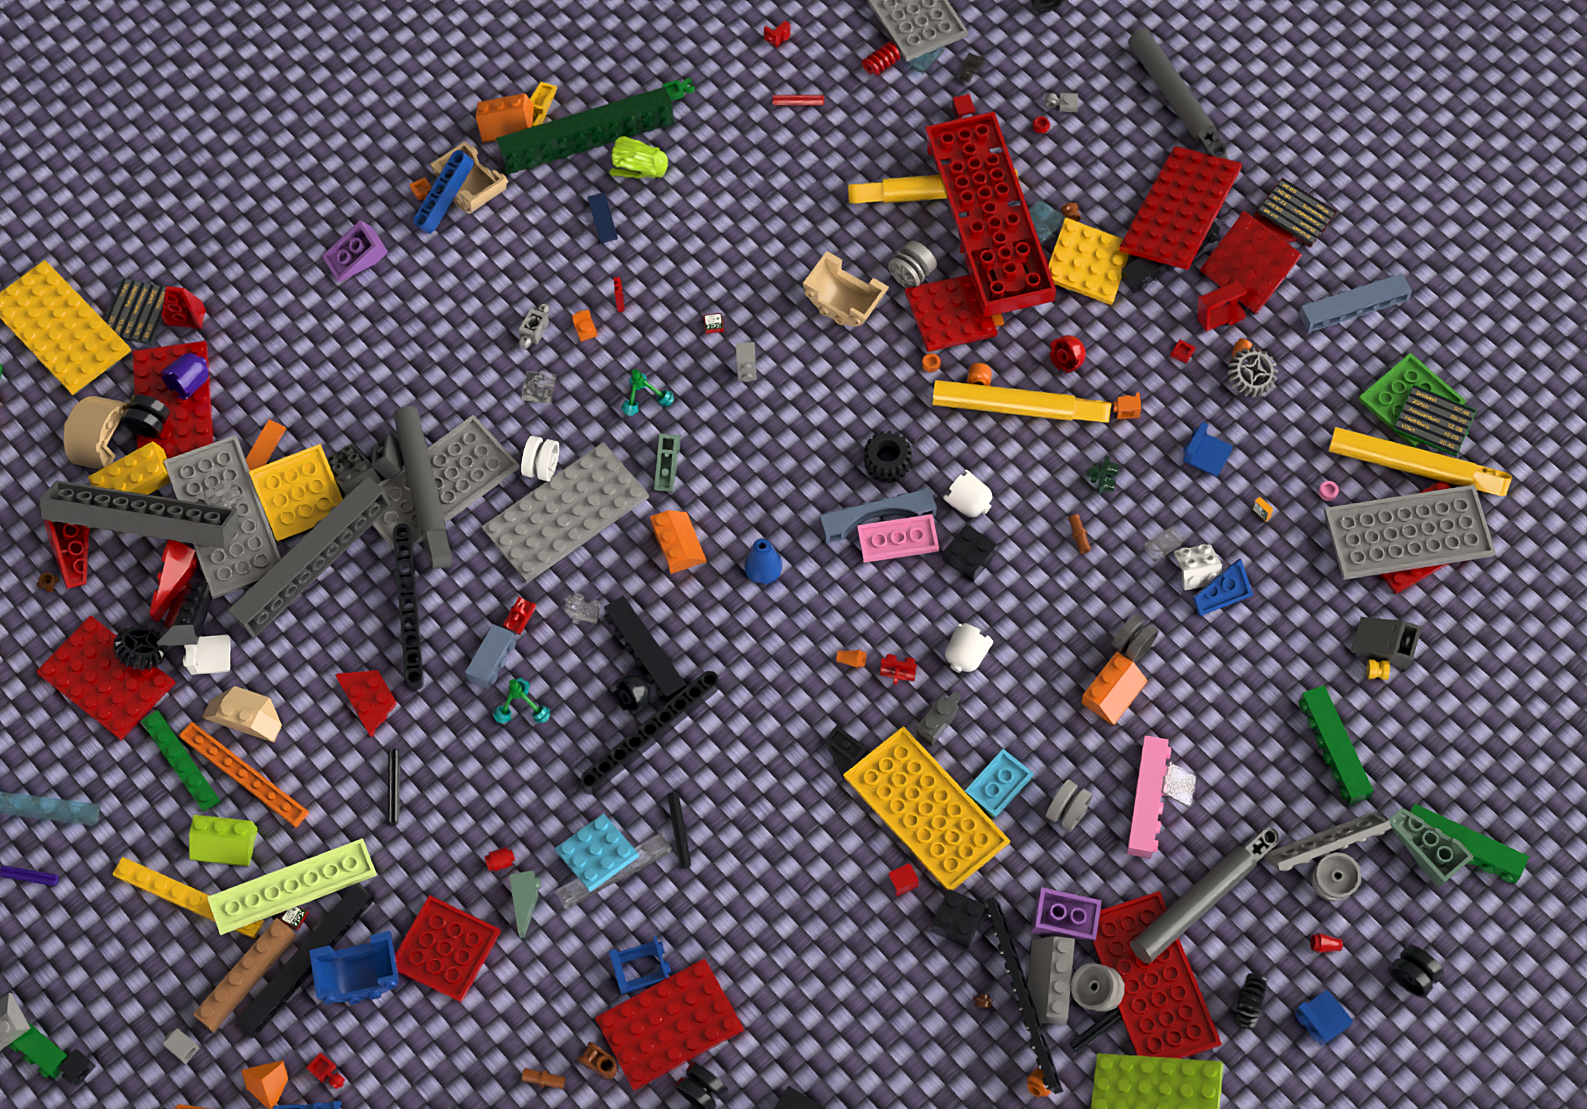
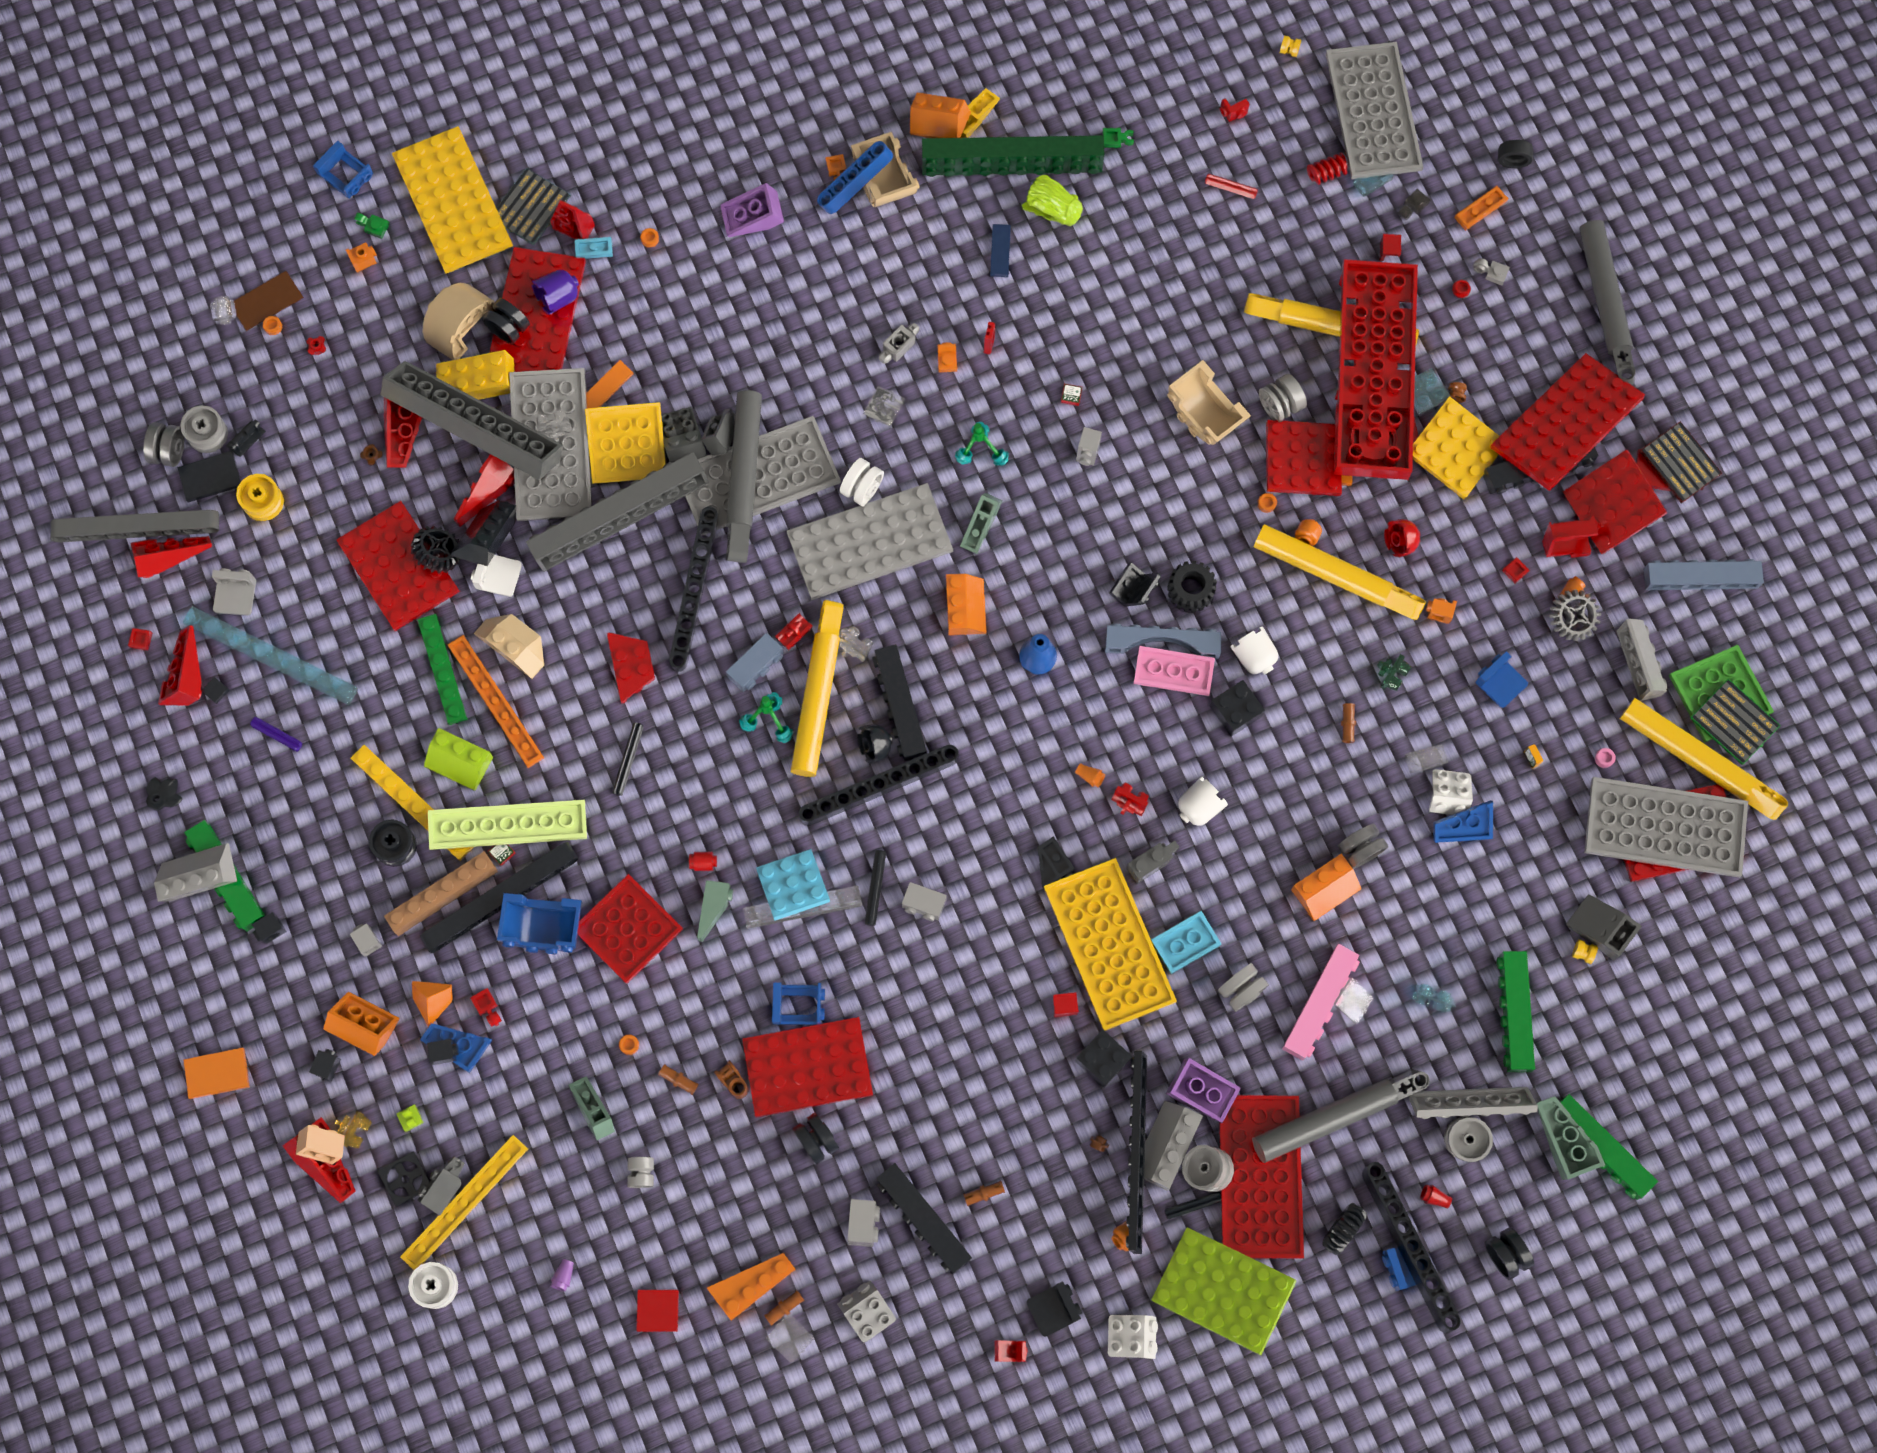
camera: 15 degrees right, 10 degrees up
none -> black wheel [369,819,417,867]
none -> medium azure plate [575,237,613,259]
none -> orange tile [619,1034,639,1055]
none -> orange tile [640,228,659,247]
none -> yellow piece [791,600,844,777]
none -> light grey brick [902,882,947,921]
none -> dark orange pin [963,1180,1005,1206]
none -> black bracket [1109,563,1161,607]
none -> black beam [1362,1162,1461,1333]
none -> clear light blue hinge [1411,984,1456,1013]
none -> orange tile [1454,186,1509,231]
none -> light grey slope [1617,619,1667,701]

